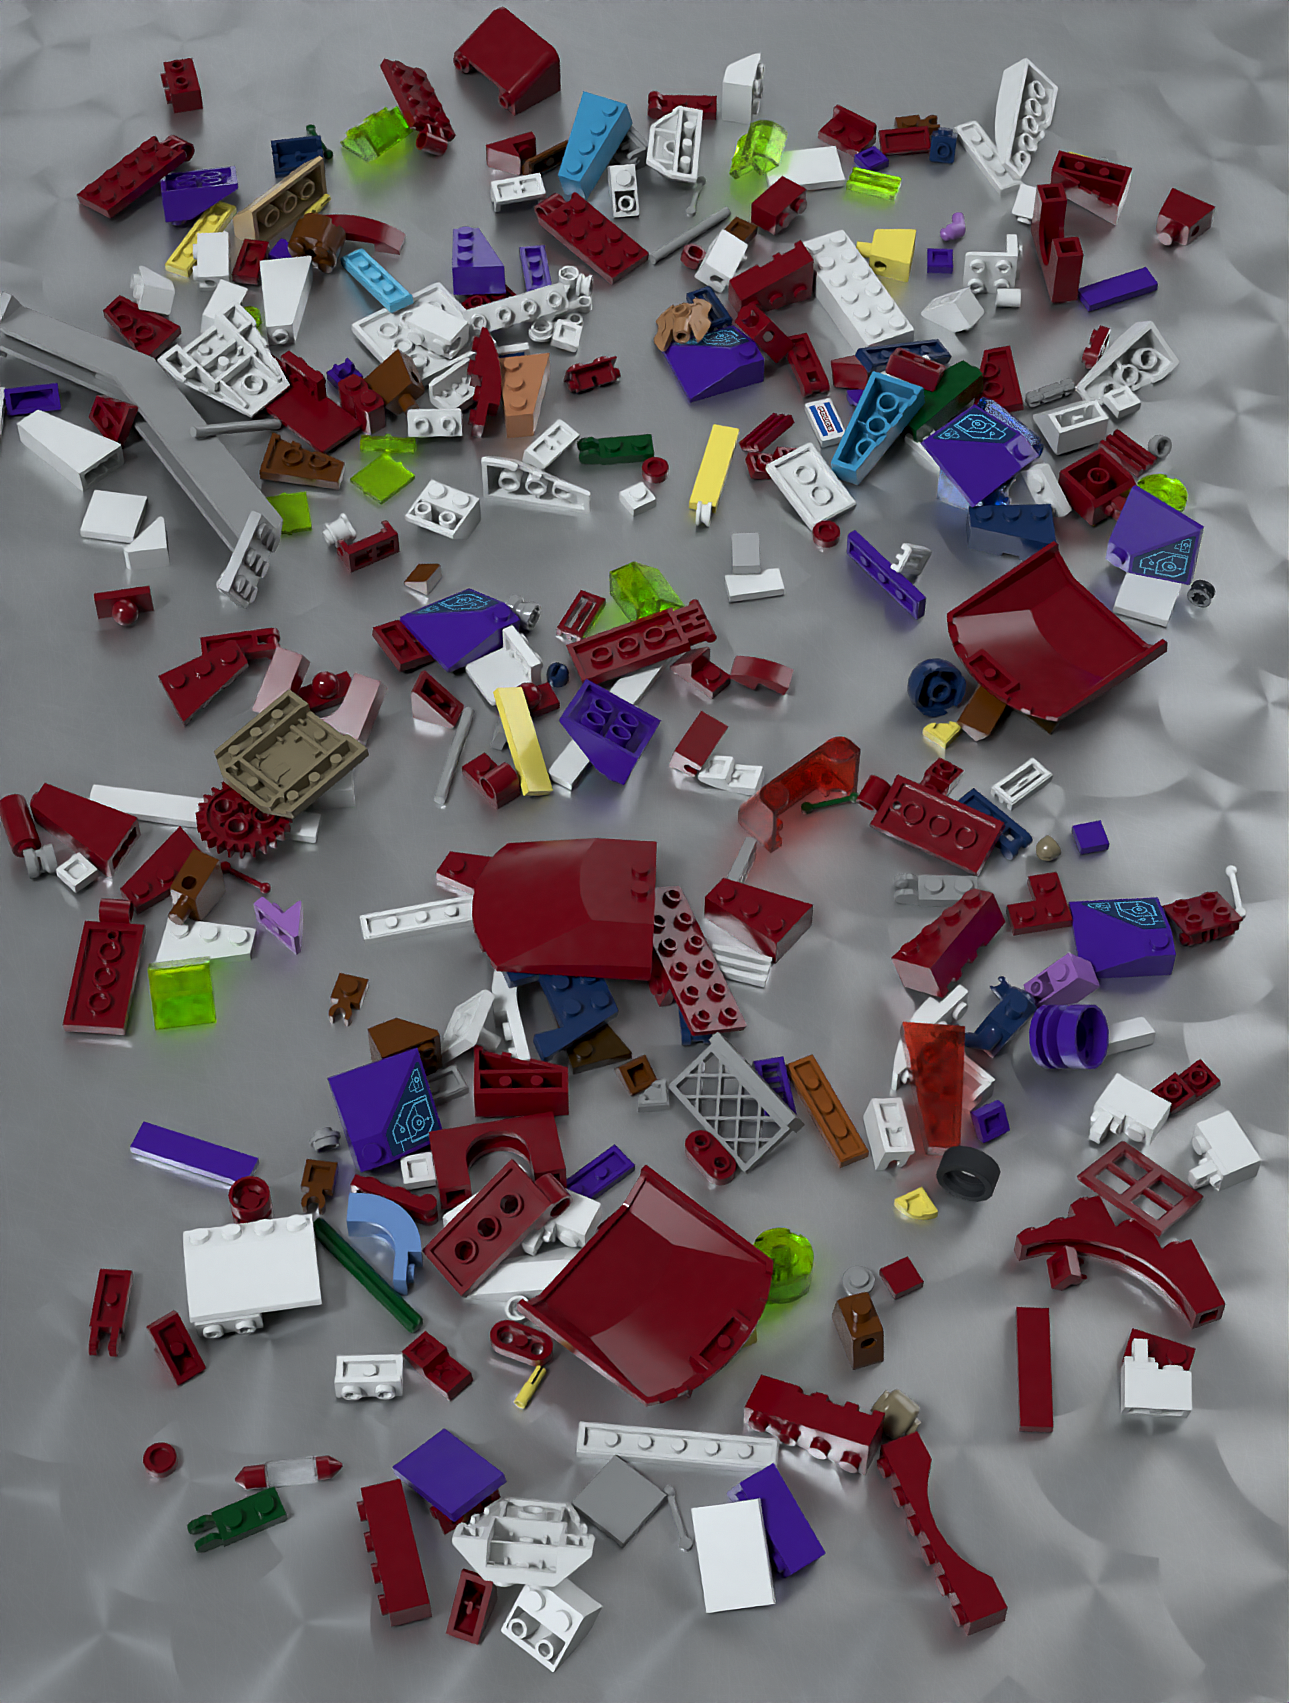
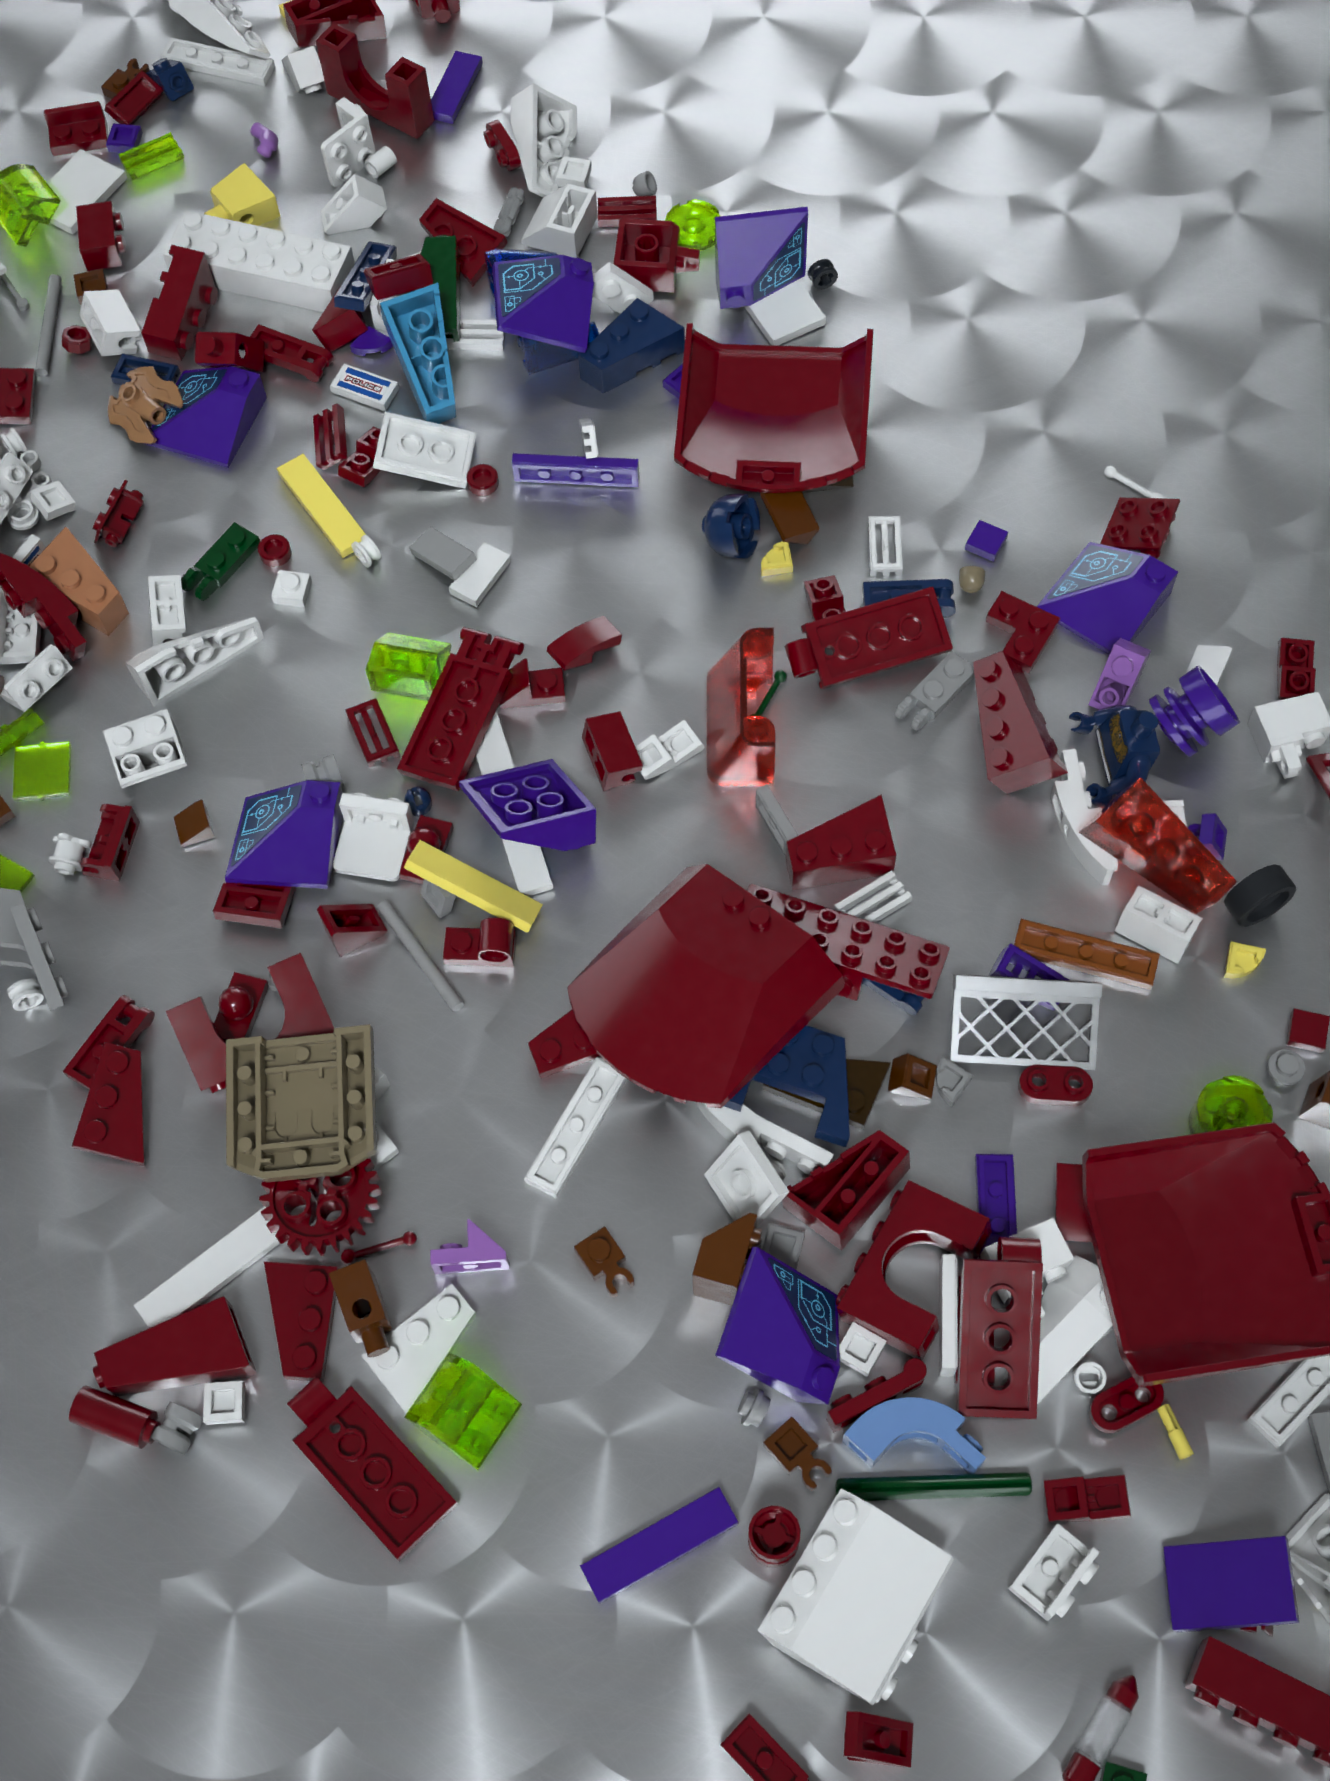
camera: 45 degrees left, 10 degrees up
dark purple tile [927,248,953,274] -> none

